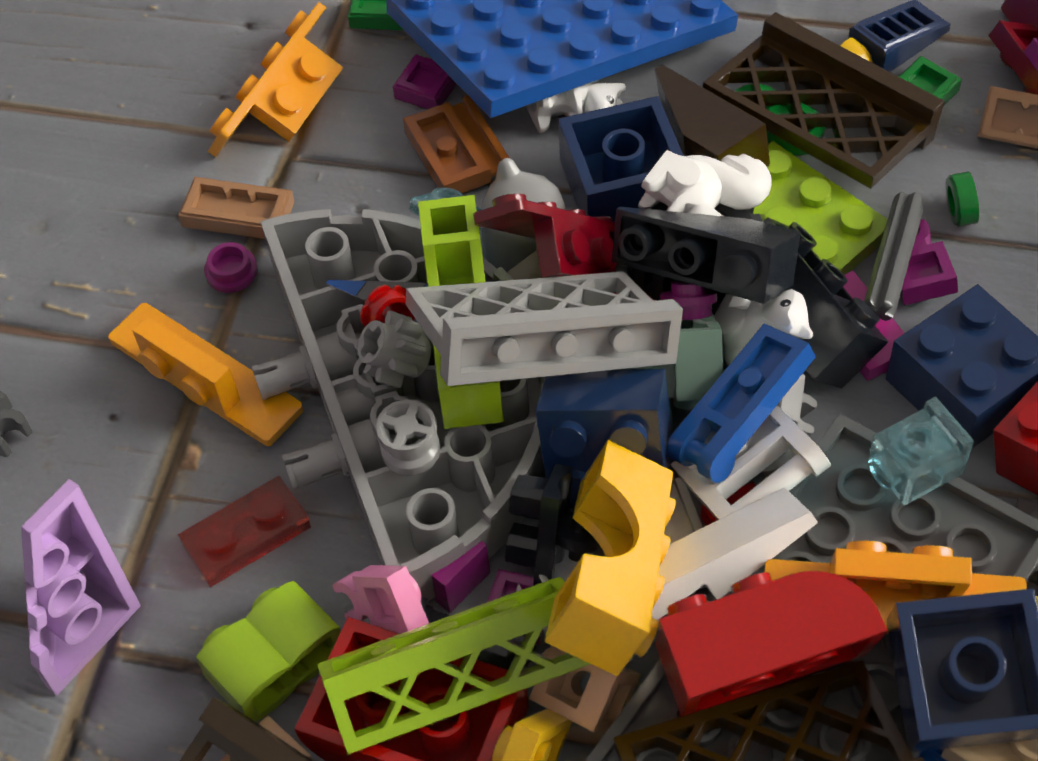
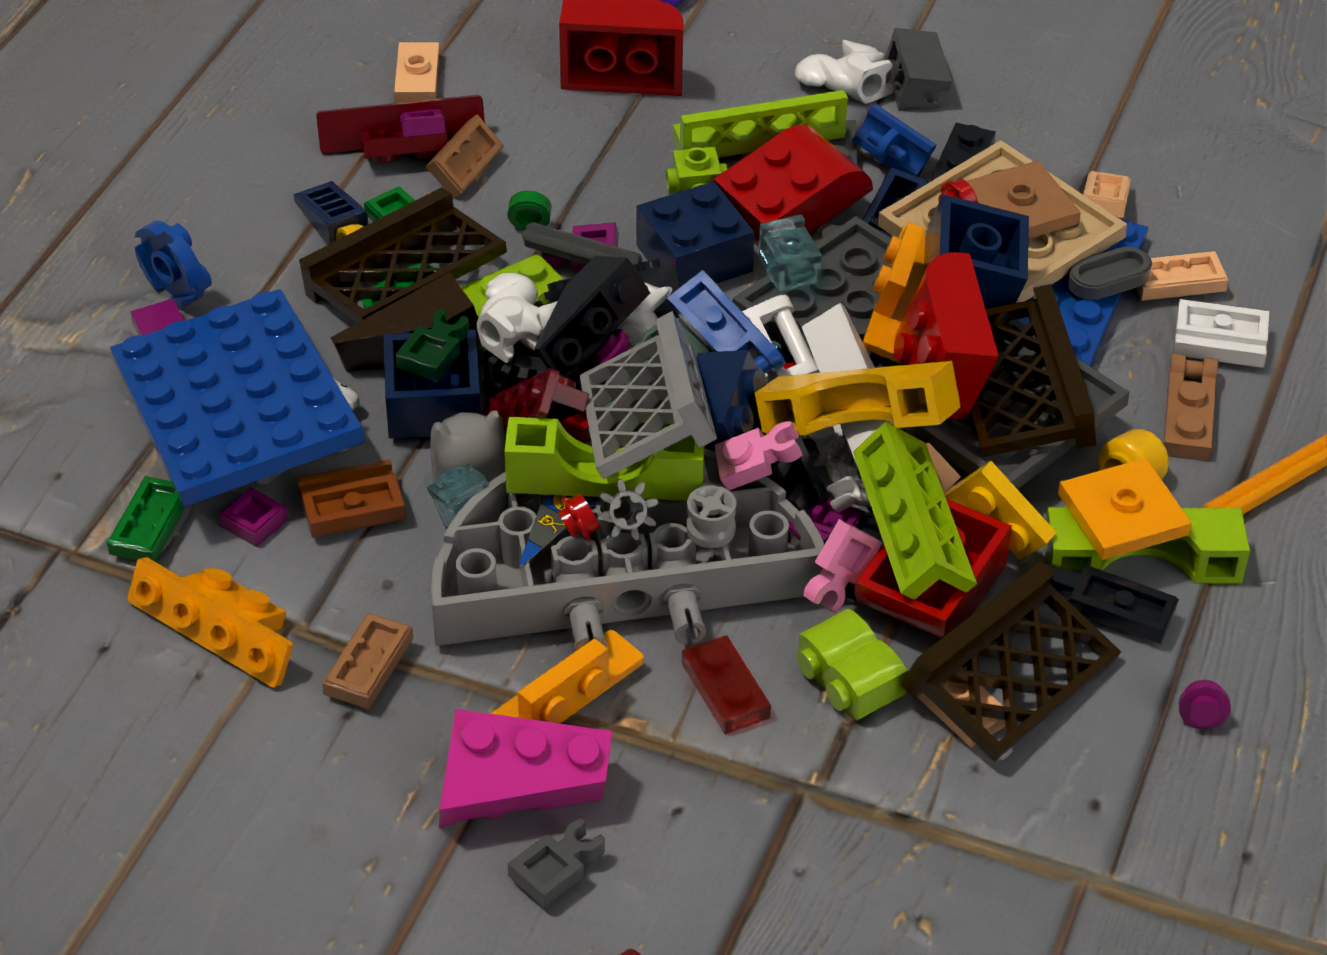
camera: 85 degrees left, 10 degrees down
lavender wedge [21,479,141,696] -> none
magenta plate [204,242,258,293] -> none
none -> dark green plate [396,308,469,382]
none -> dark pink wedge [439,709,613,828]
none -> bright pink plate [715,421,803,491]

